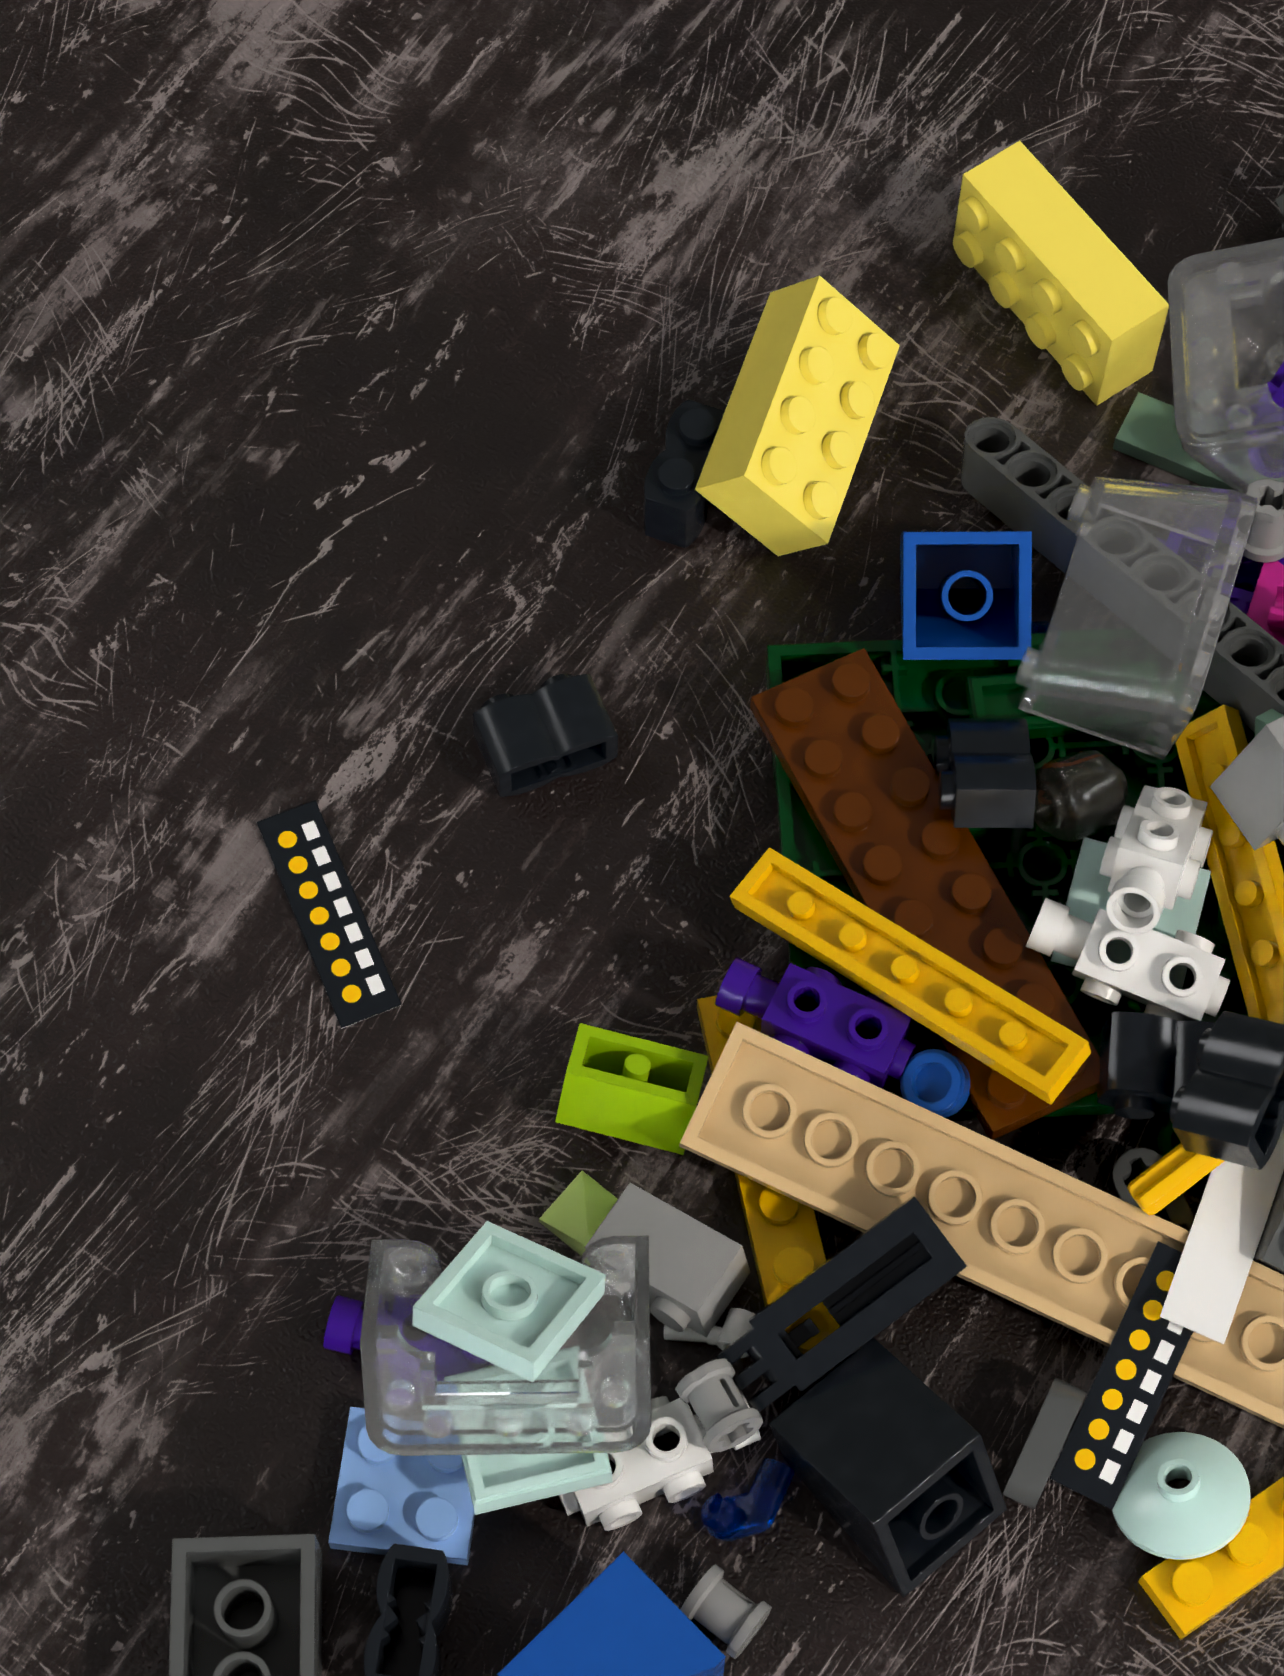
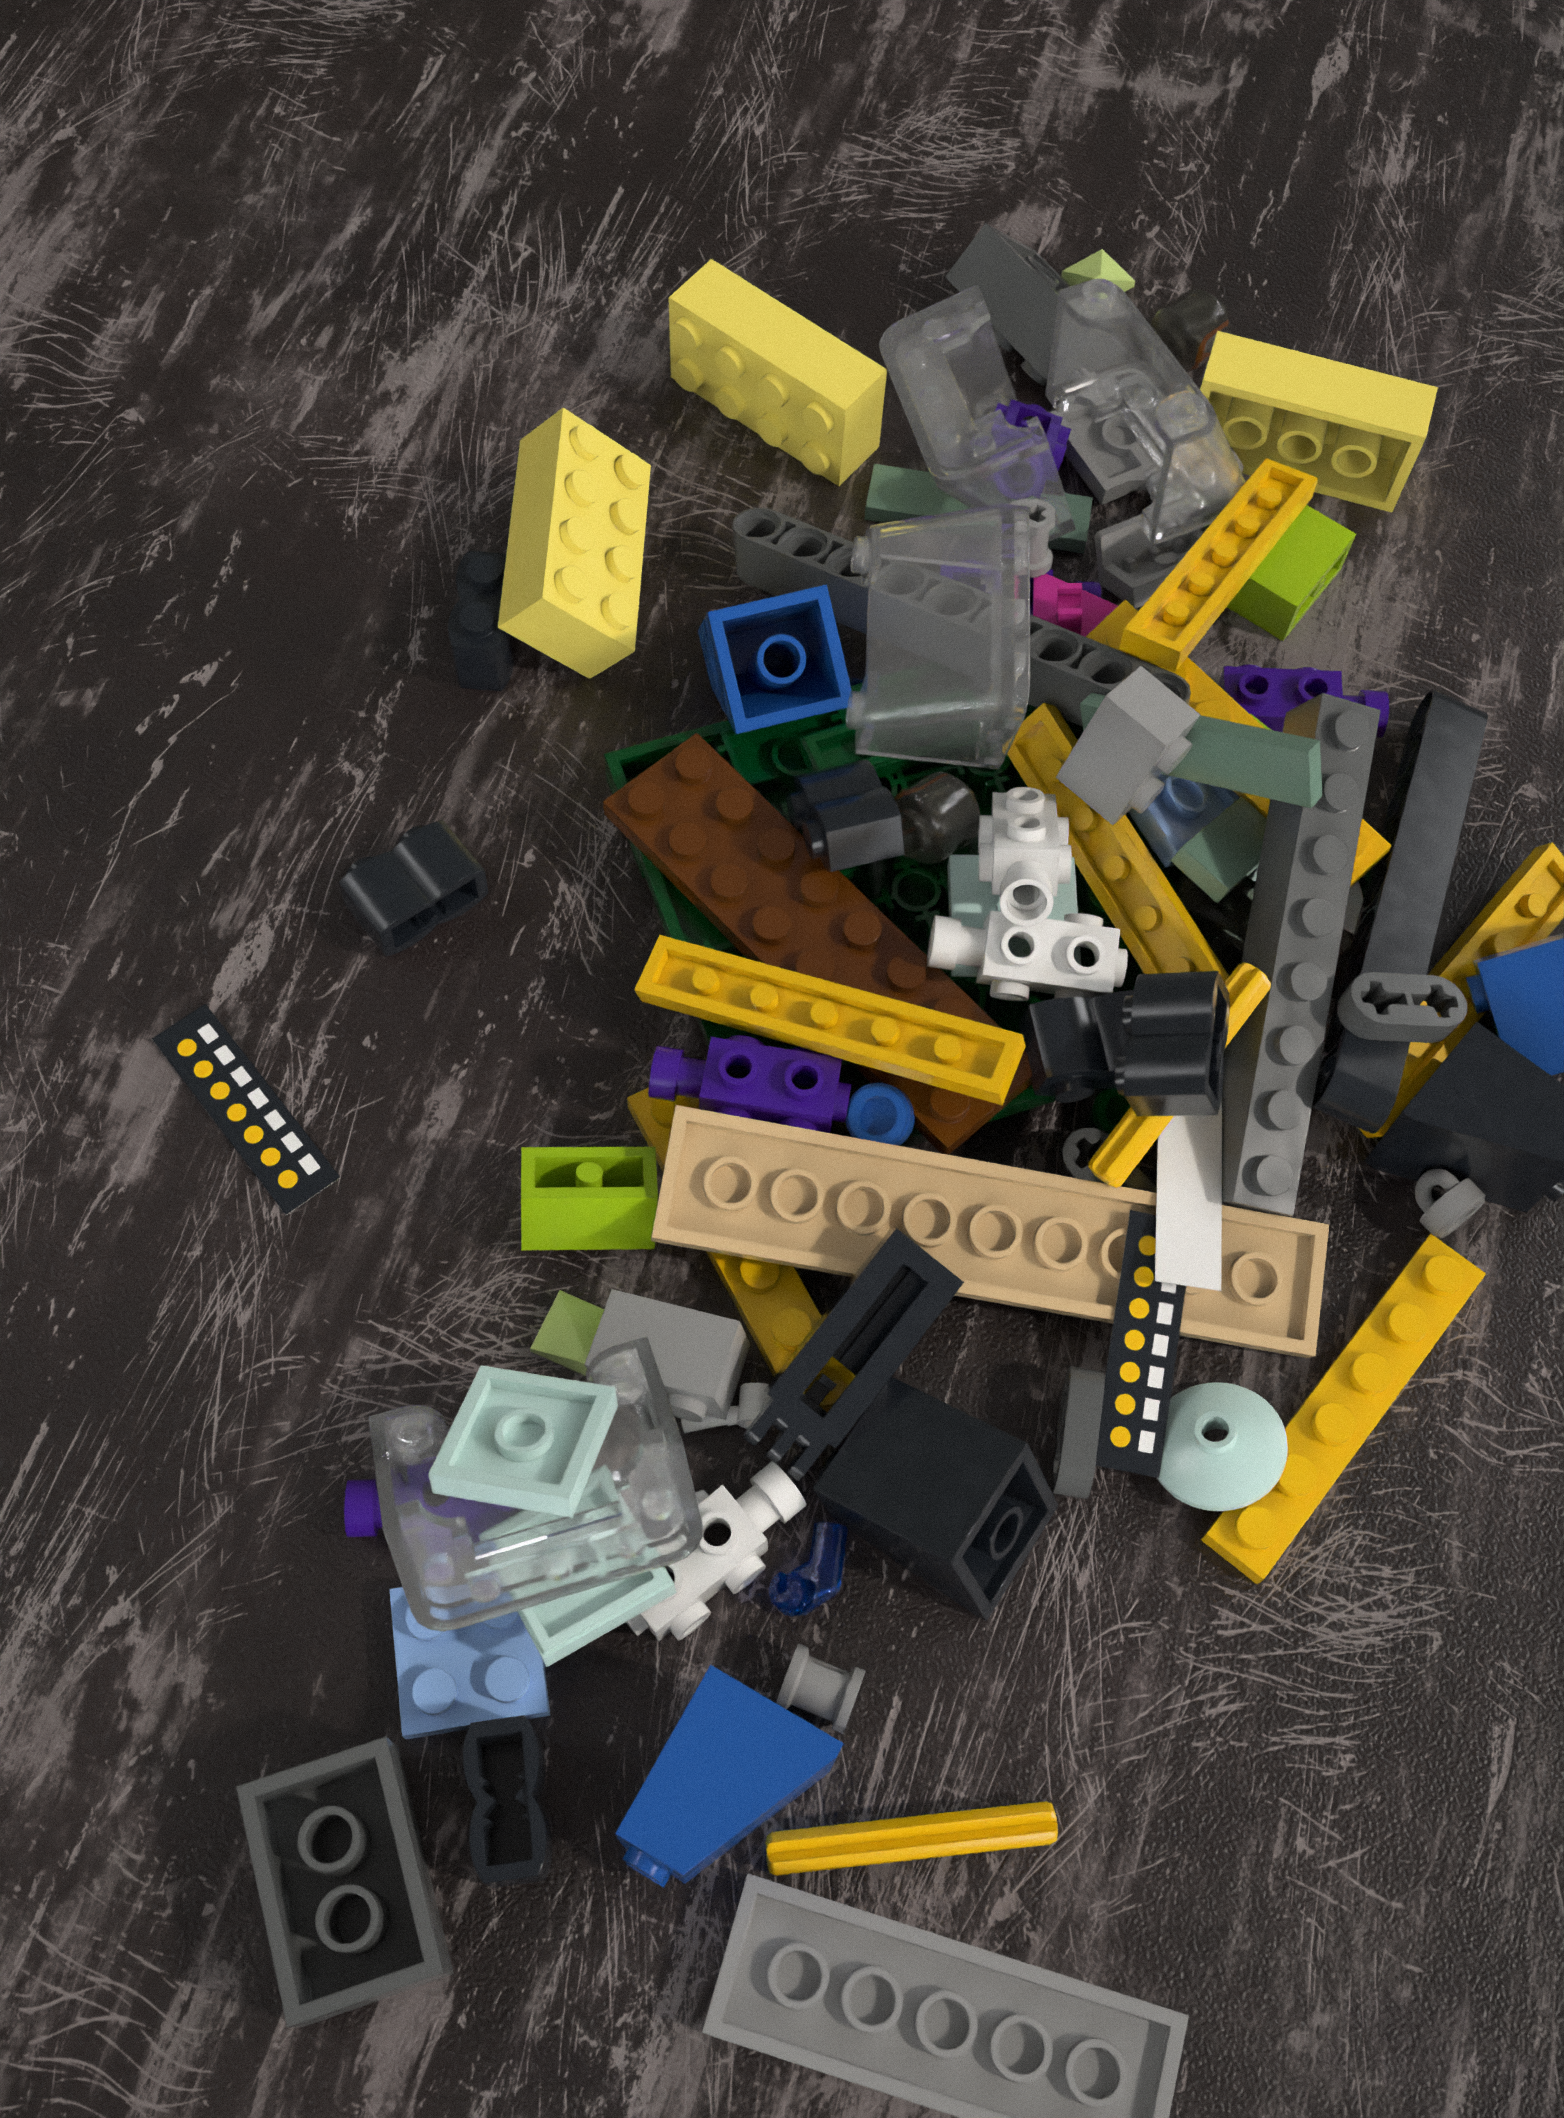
camera: 20 degrees left, 0 degrees up
light grey bush [675,1358,763,1453] -> none

